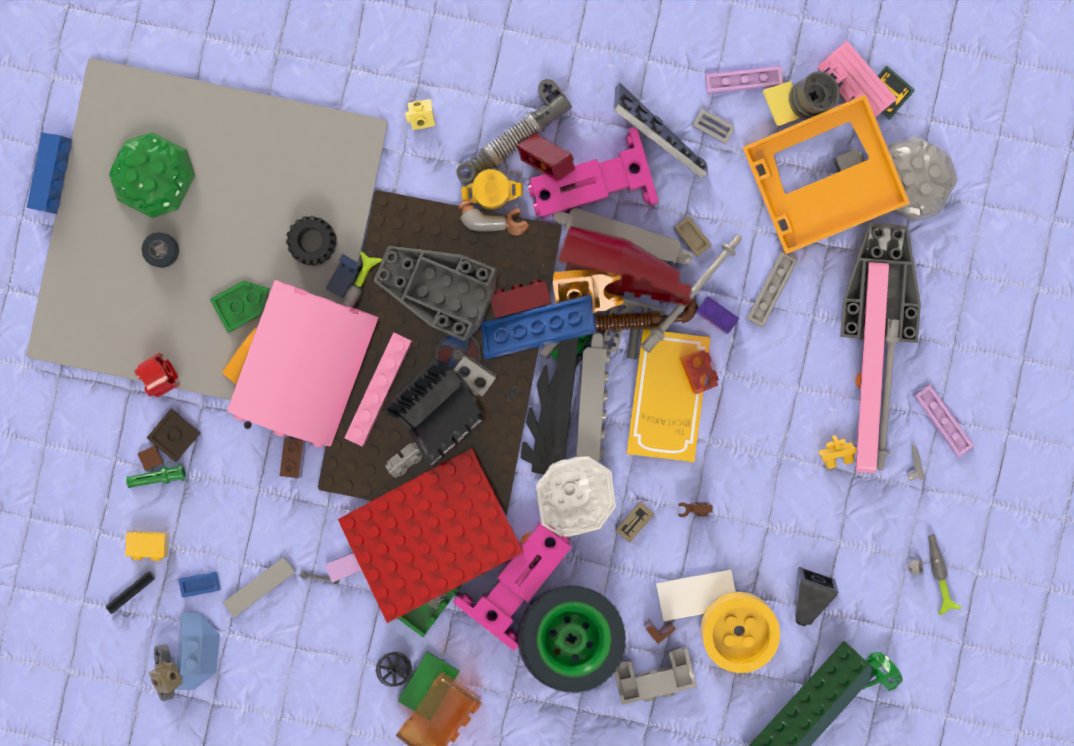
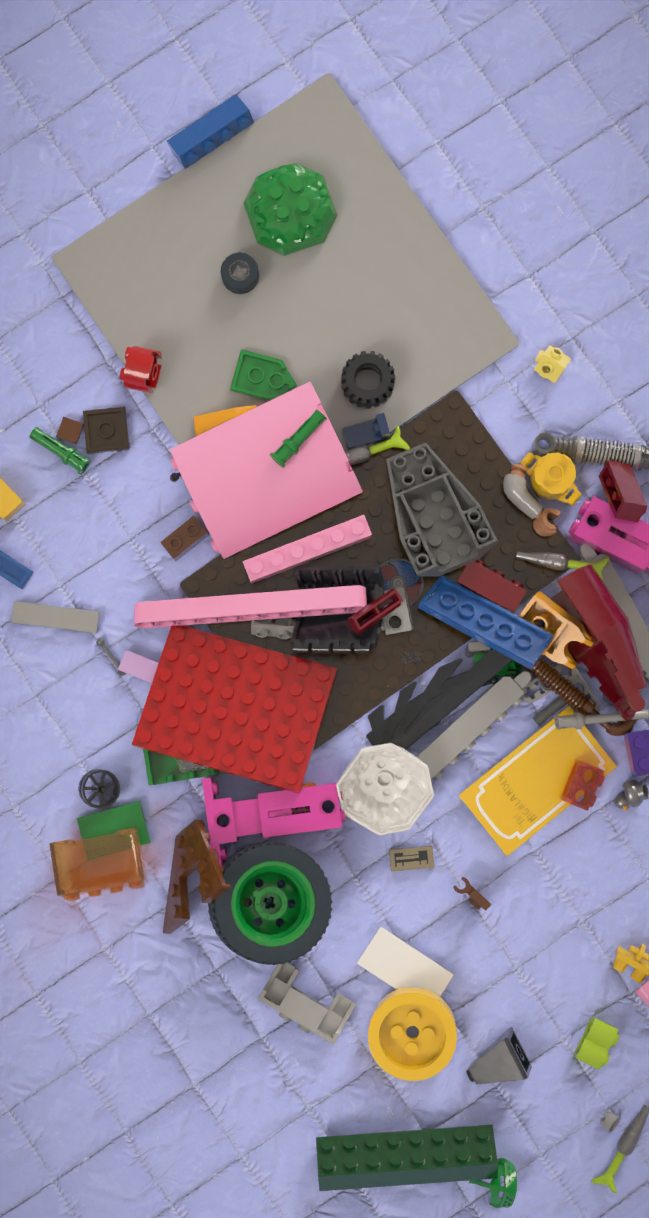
camera: 40 degrees right, 5 degrees down
reddish brown panel [644,619,676,644] -> none
none -> bright pink beam [134,585,367,628]
none -> reddish brown wing [163,819,231,934]
none -> green pin [269,409,327,468]
none -> dark red piece [348,589,403,635]
none -> flat silver piece [516,551,609,580]
none -> lime brick [574,1016,620,1070]
none -> flat silver animal [614,779,649,811]

